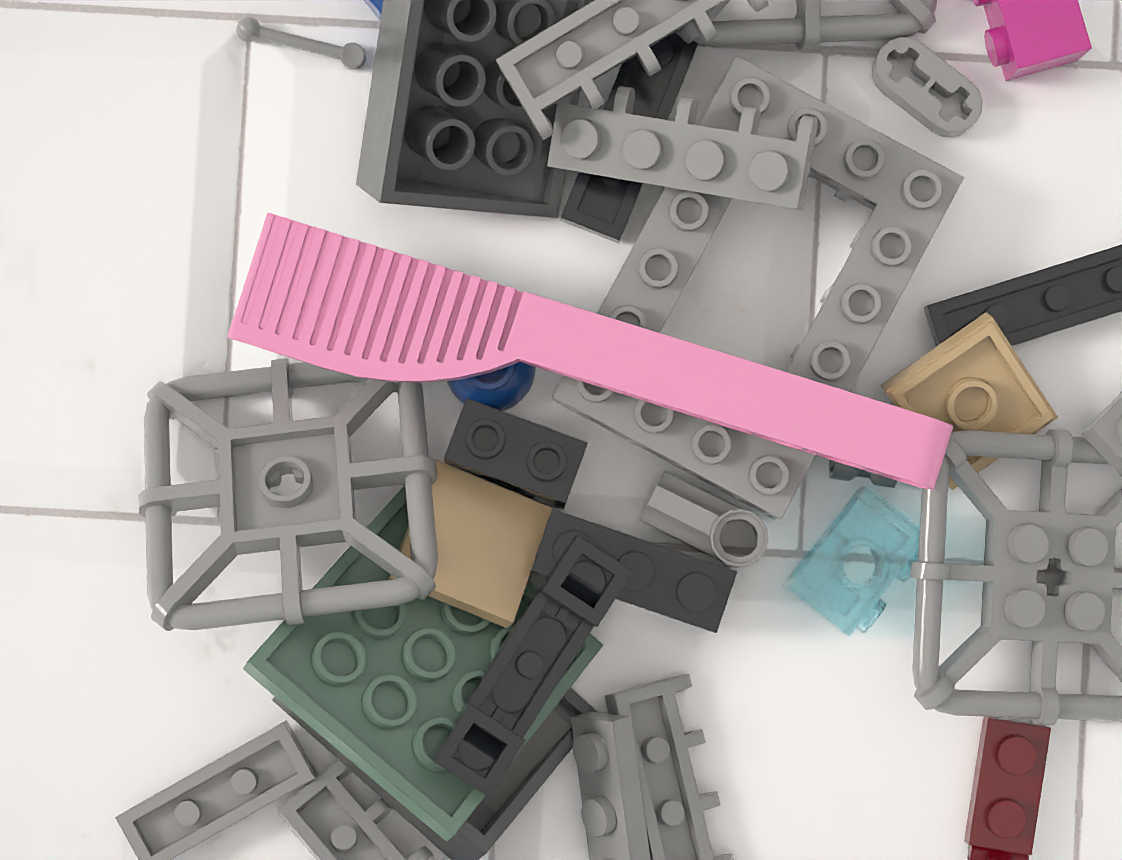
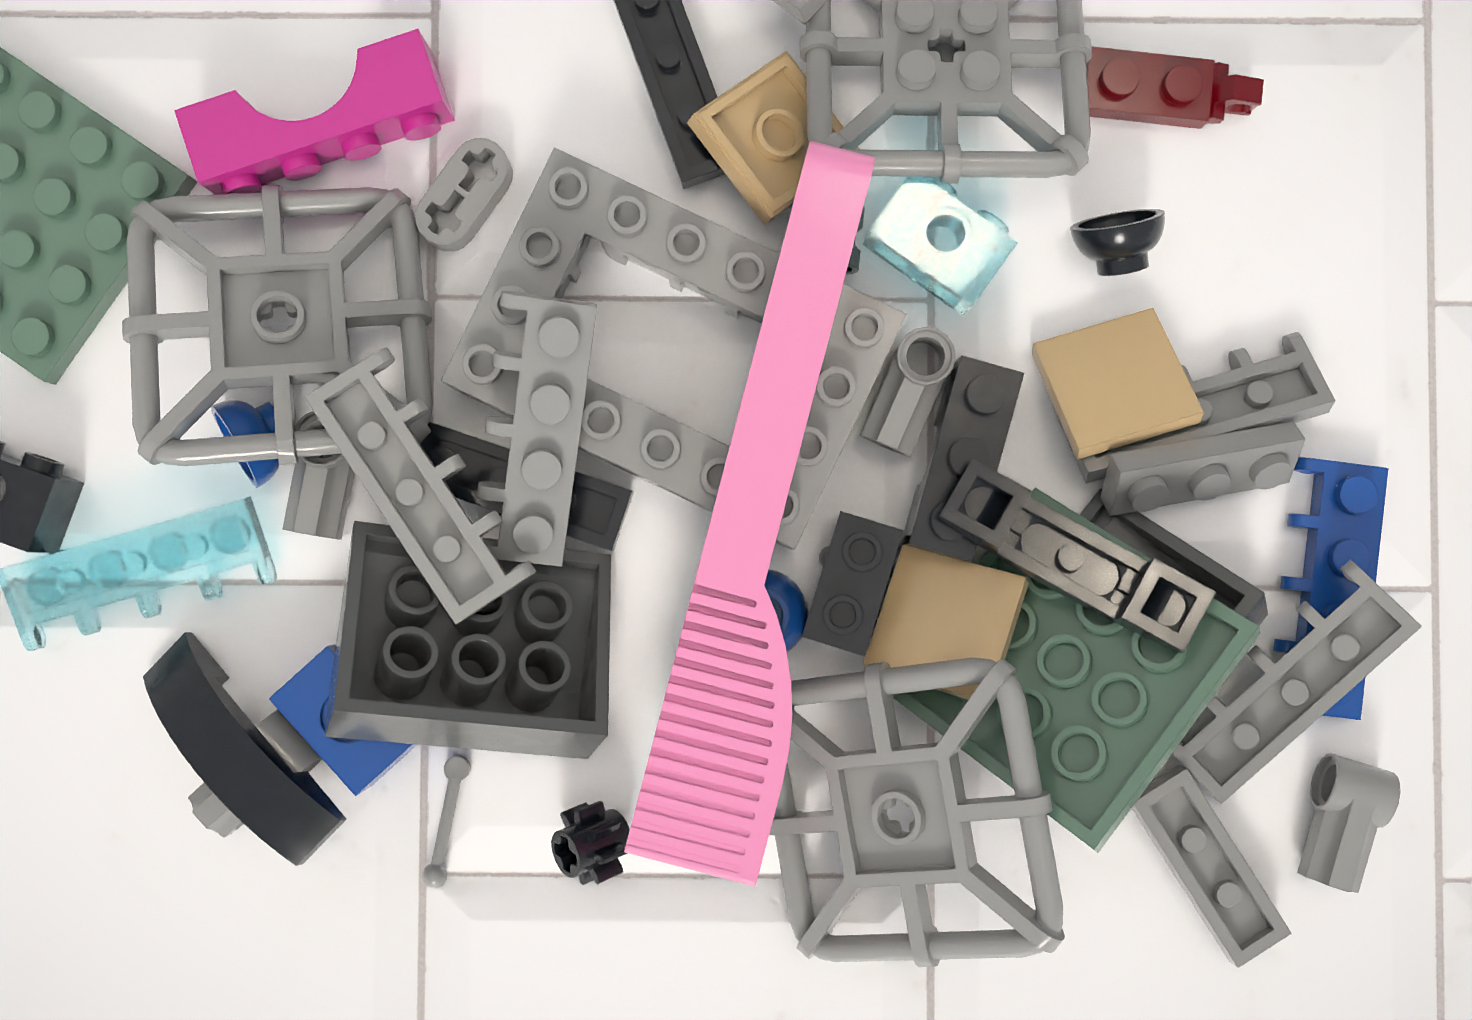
camera: 90 degrees left, 0 degrees up
none -> black gear [551,801,630,885]
none -> tan tile [1032,308,1204,460]
none -> black piece [1070,209,1165,276]

